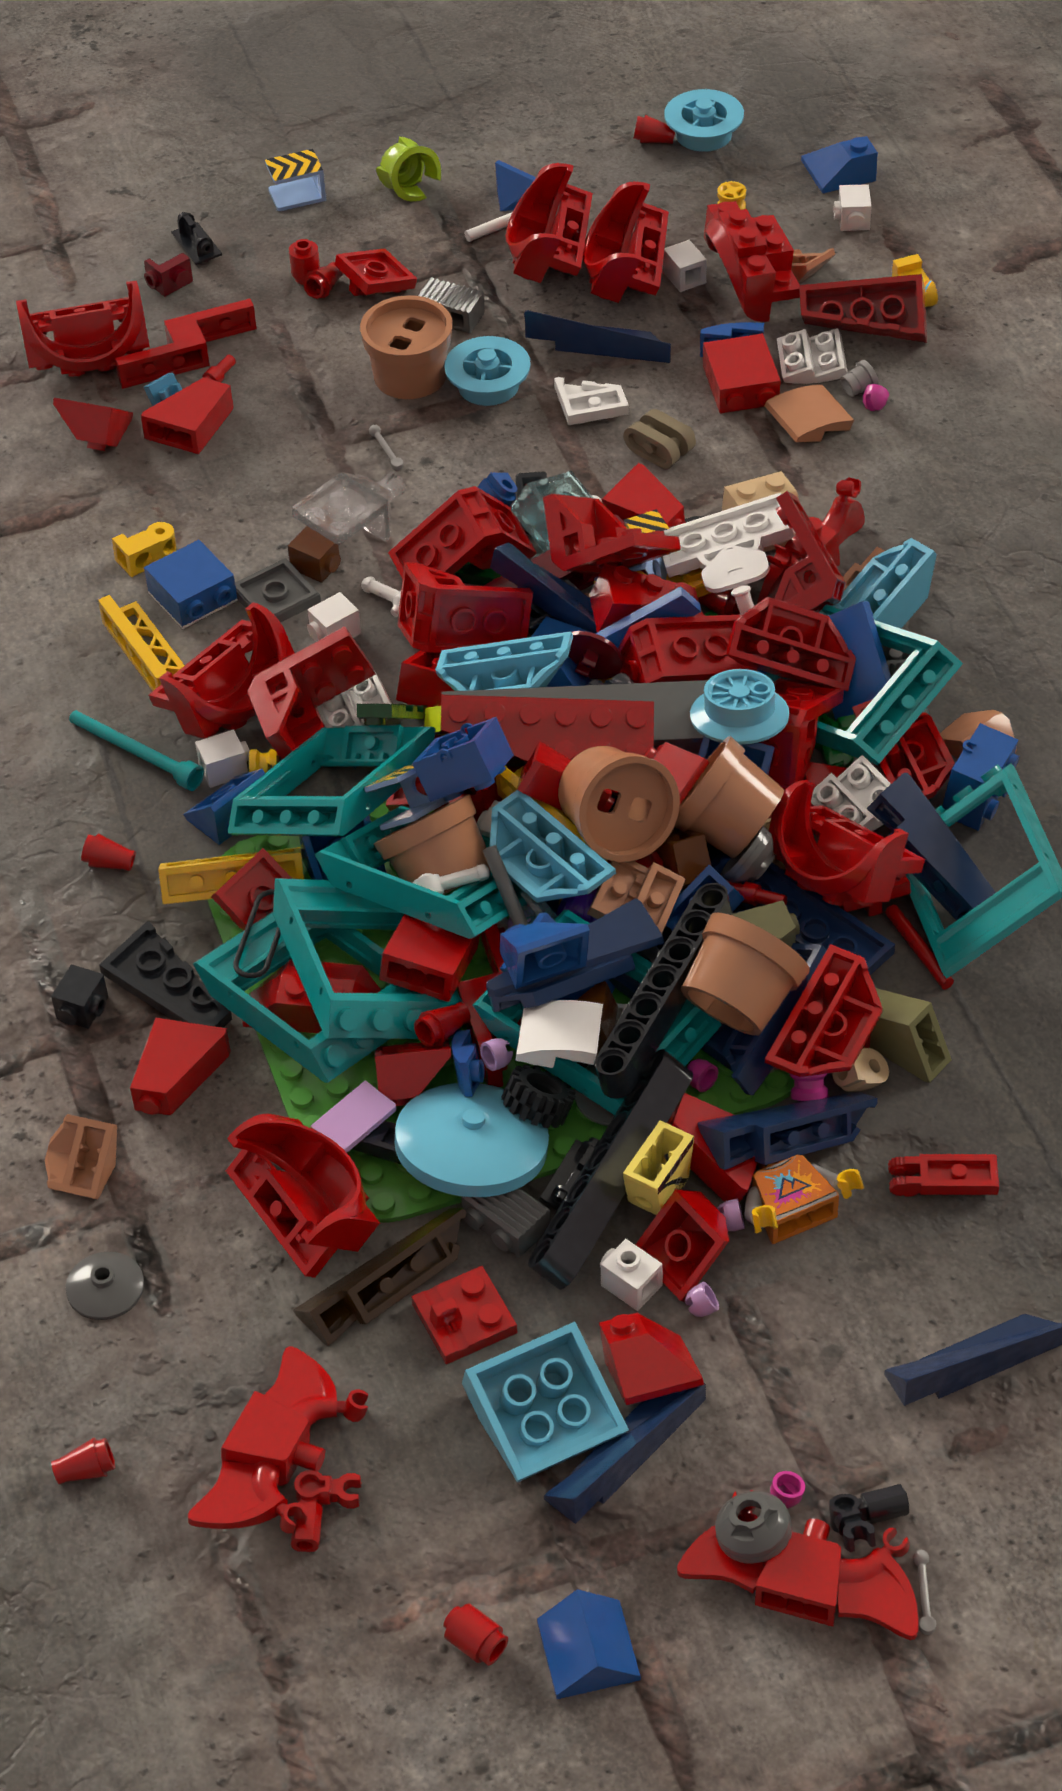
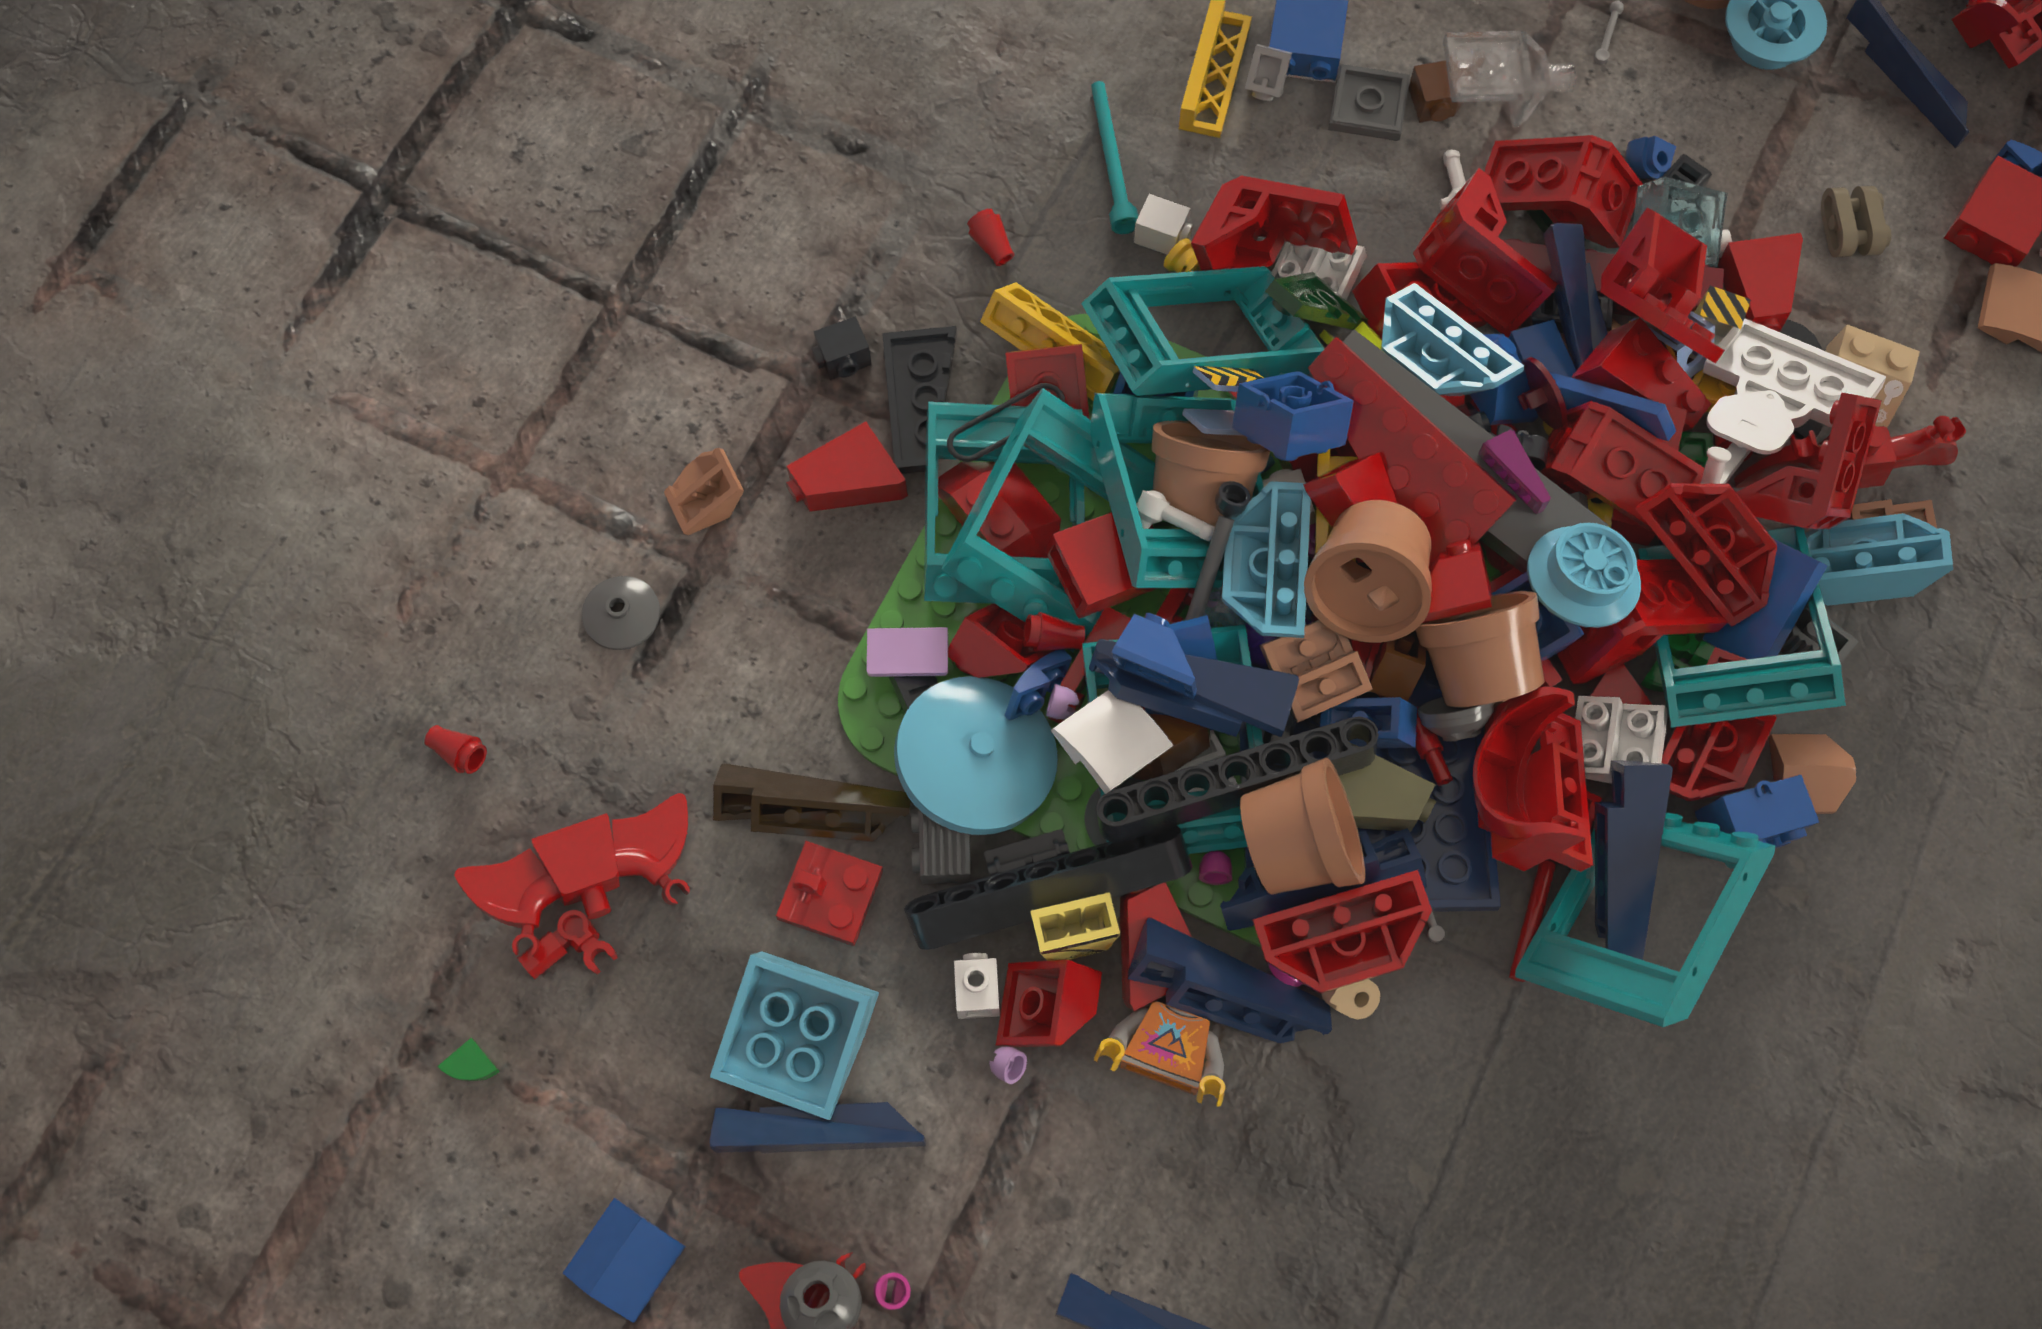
camera: 45 degrees right, 20 degrees up
red piece [148,602,295,739] -> none
blue slope [183,769,265,845] -> none
red piece [226,1113,380,1278] -> none
white brick [307,592,361,642] -> none
red brick [443,1603,508,1666] -> none
black tyre [501,1065,576,1128] -> none
white wing [554,377,629,426] -> none
red slope [599,1313,704,1406] -> none
lavender hinge [717,1198,745,1231] -> none
olive slope [870,988,952,1083] -> none
red hinge [888,1154,999,1197] -> none
none -> green tile [437,1038,500,1081]
none -> black hinge [1215,481,1250,518]
none -> light grey bracket [1245,44,1292,101]
none -> magenta slope [1478,429,1551,514]

